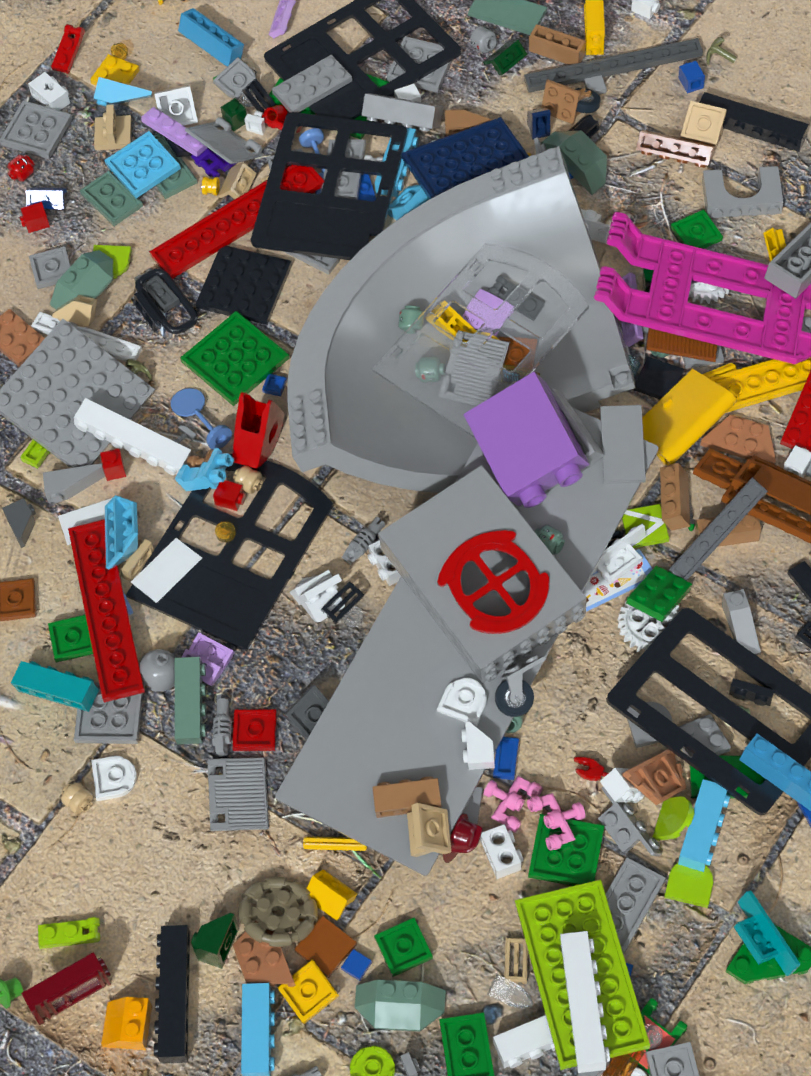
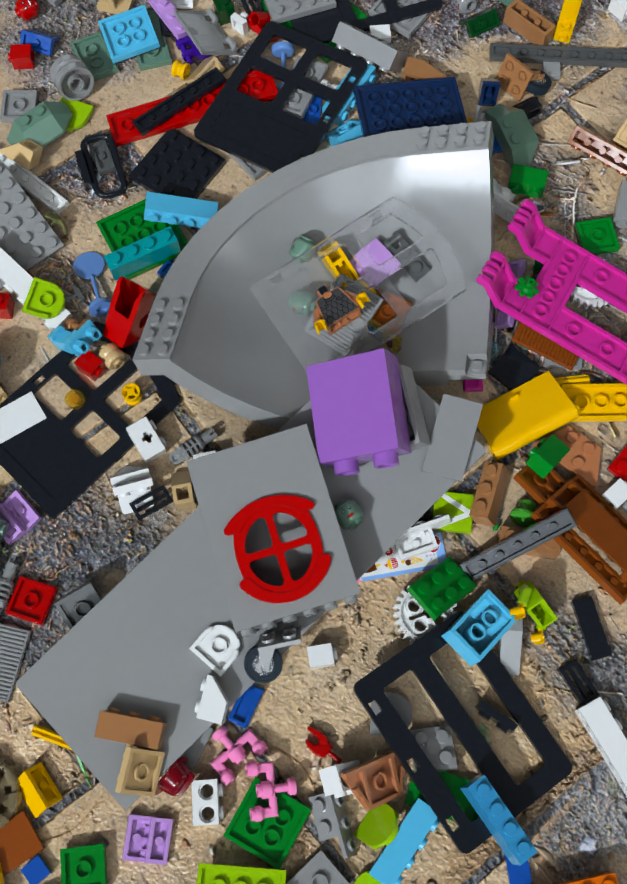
camera: 15 degrees right, 10 degrees up
none -> lime tile [22,277,66,319]
none -> light grey wheel [50,54,94,101]
none -> teal brick [104,226,181,281]
none -> yellow wheel [121,383,143,406]
none -> lavender slope [122,814,173,865]
none -> white brick [126,417,167,464]
none -> black tile [132,67,226,136]
none -> medium azure brick [144,192,218,228]
none -> tan slope [171,470,197,511]
none -> white brick [307,643,338,670]
none -> torso [313,286,371,335]
none -> medium azure slope [441,589,517,666]
none -> dark pink tile [462,379,483,393]
none -> green brick [508,164,548,198]
none -> bright green piece [510,499,536,527]
none -> lime torso [510,581,558,645]
none -> green plant [515,276,539,299]
none -> green brick [525,434,571,479]

